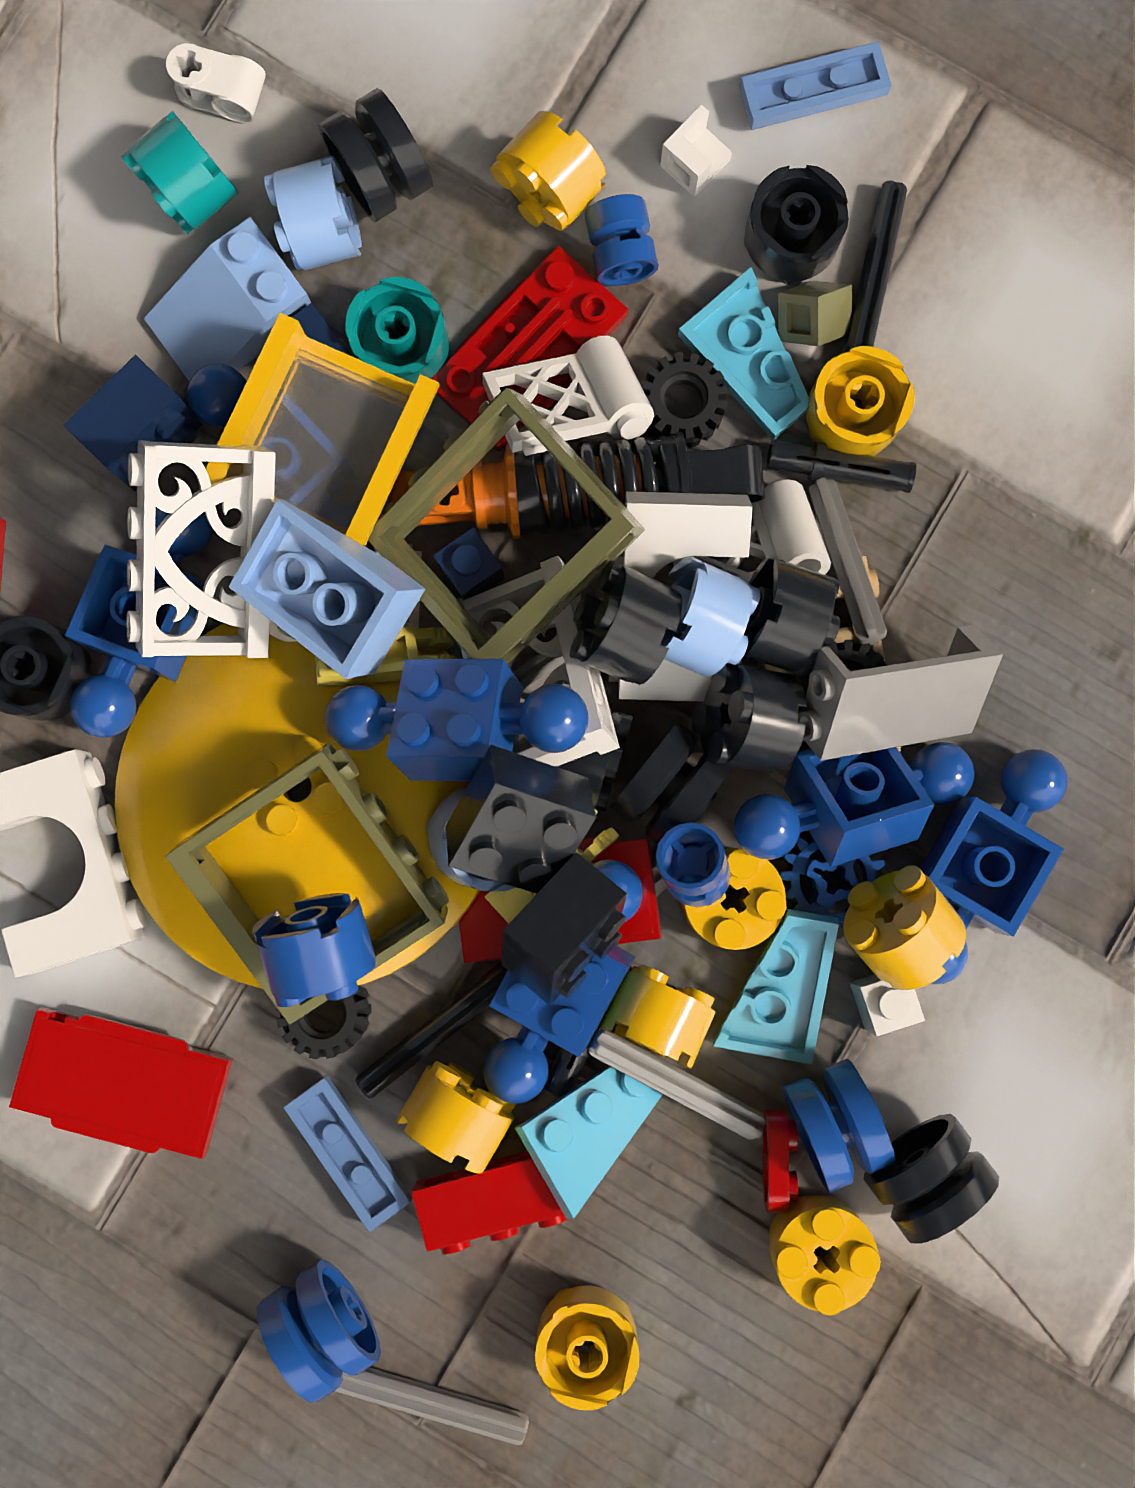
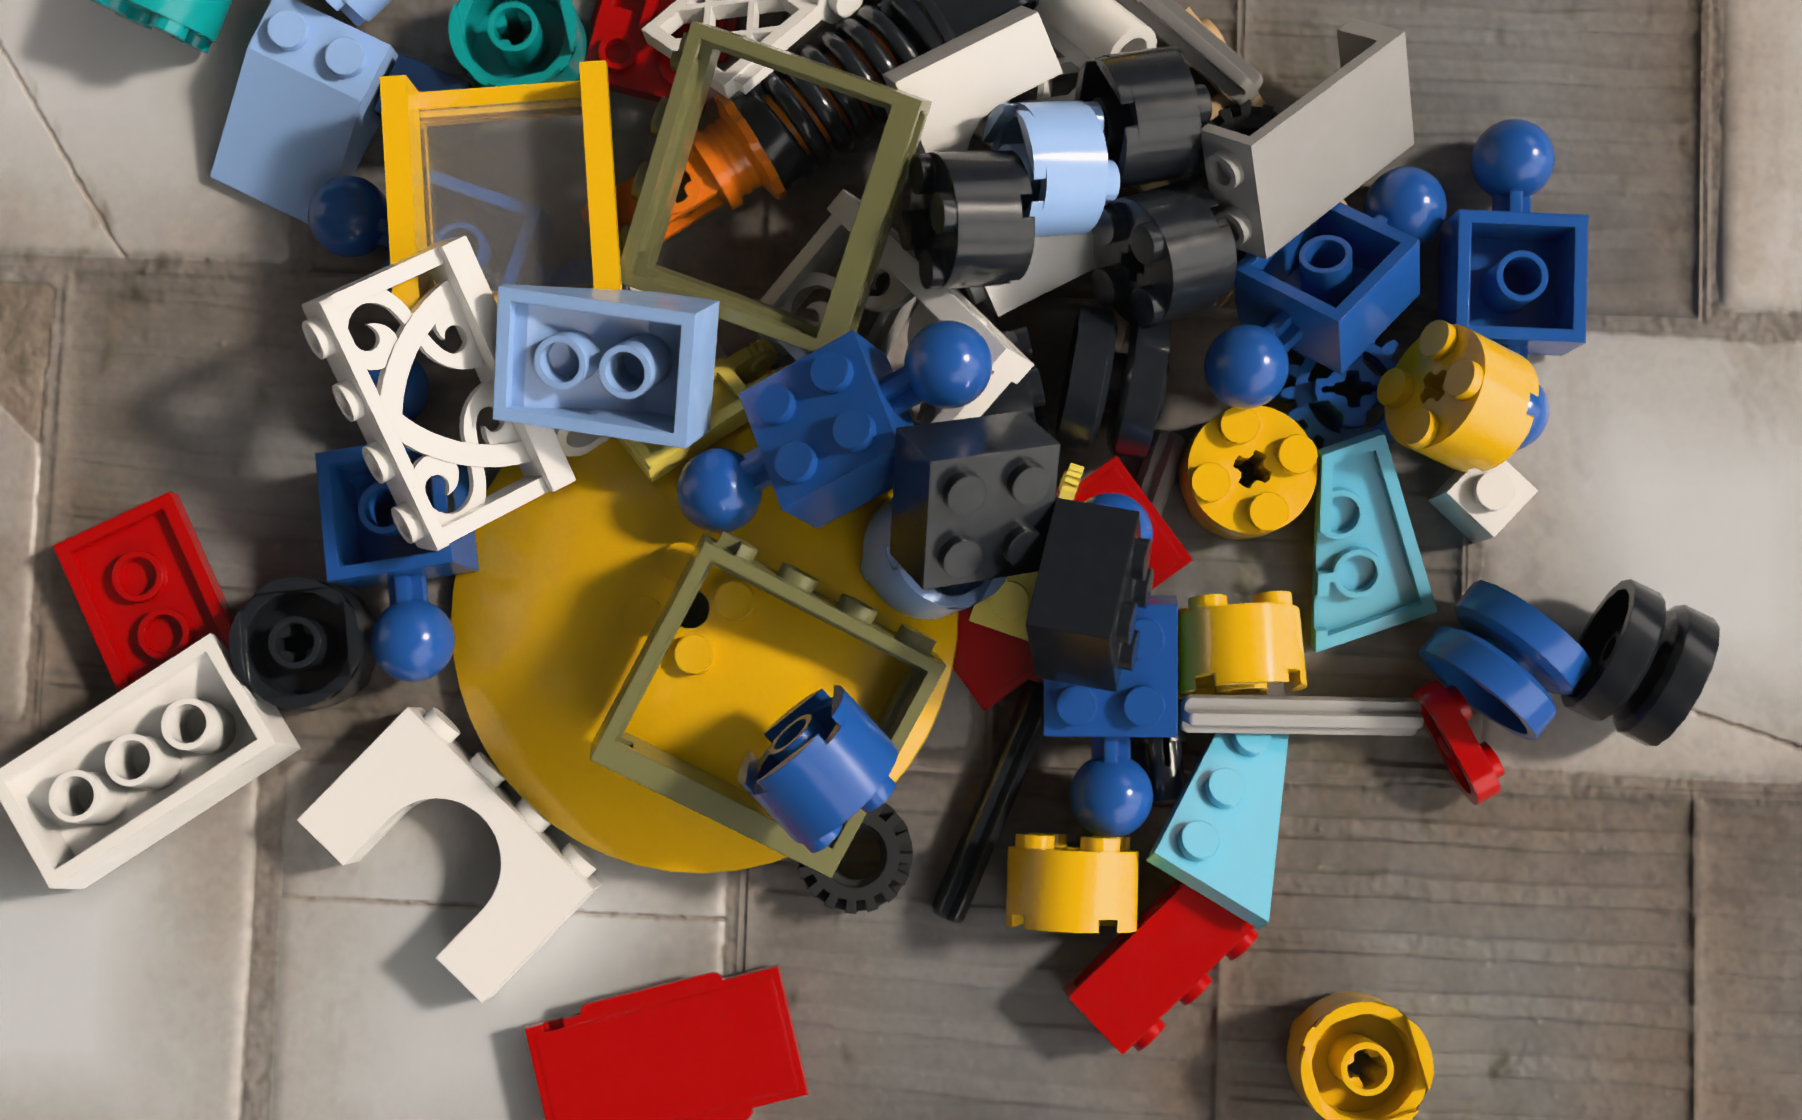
camera: 30 degrees left, 0 degrees up
dark blue brick [63,354,203,491] -> none
medium blue plate [283,1075,412,1232] -> none
dark blue brick [433,527,505,600] -> none
blue wheel [656,822,731,907] -> none
yellow brick [769,1195,881,1316] -> none

